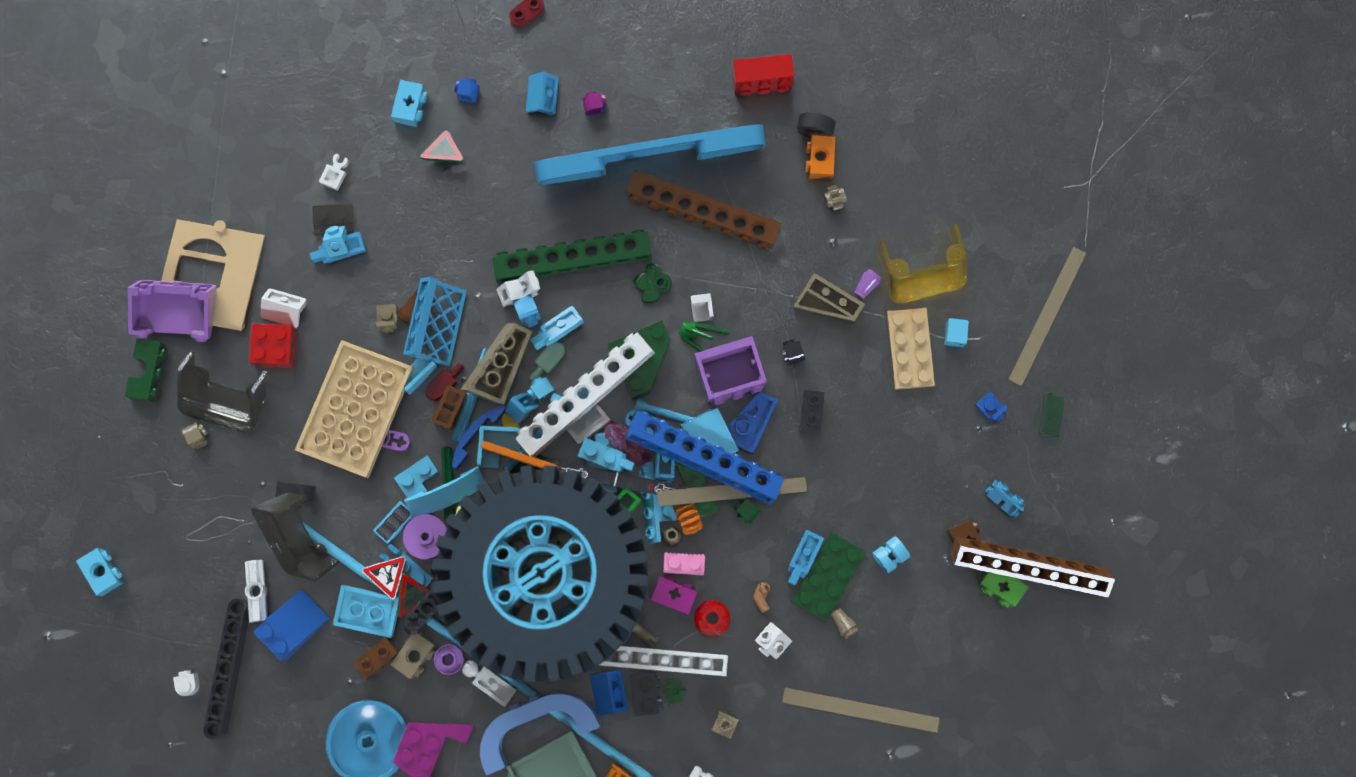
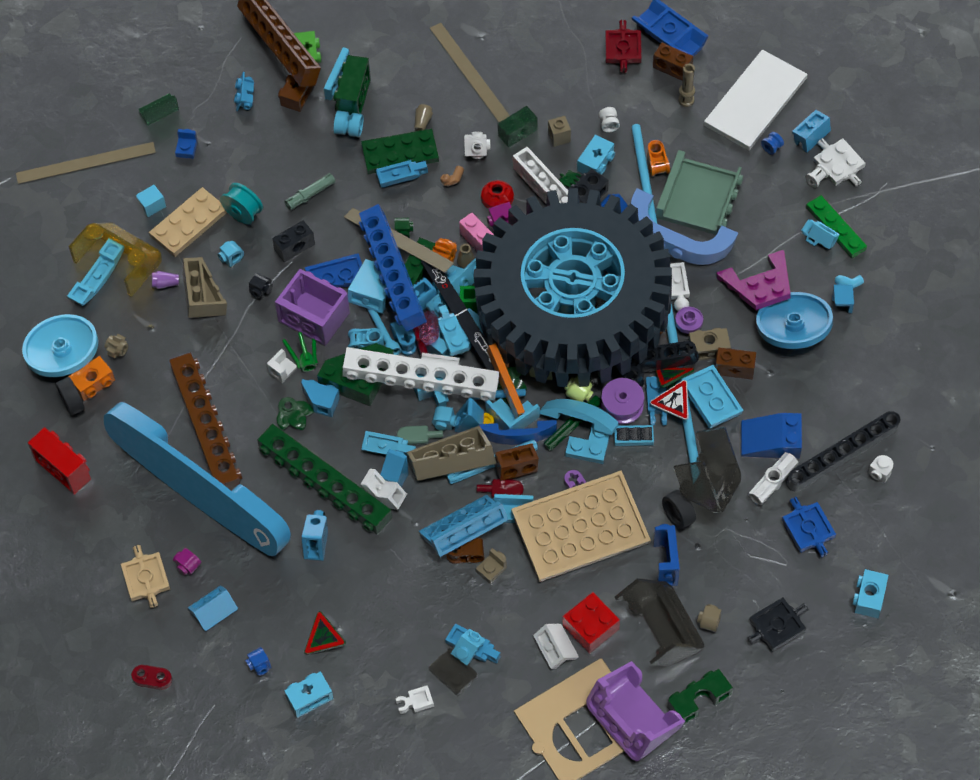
camera: 130 degrees left, 20 degrees down
none -> medium azure dish [22,314,99,377]
none -> medium azure slope [67,238,125,306]
none -> tan plate [121,545,170,608]
none -> medium azure plate [217,241,244,267]
none -> teal wheel [220,183,263,225]
none -> sand green pin [284,173,336,211]
none -> dark azure slope [301,379,340,417]
none -> dark azure torso [302,510,328,561]
none -> medium azure tile [324,47,350,100]
none -> dark green brick [334,55,371,115]
none -> medium azure piece [348,328,385,349]
none -> clear green brick [498,106,538,147]
none -> medium azure brick [577,135,615,175]
none -> blue panel [653,524,680,587]
none -> black plate [747,597,809,652]
none -> blue plate [782,497,836,557]

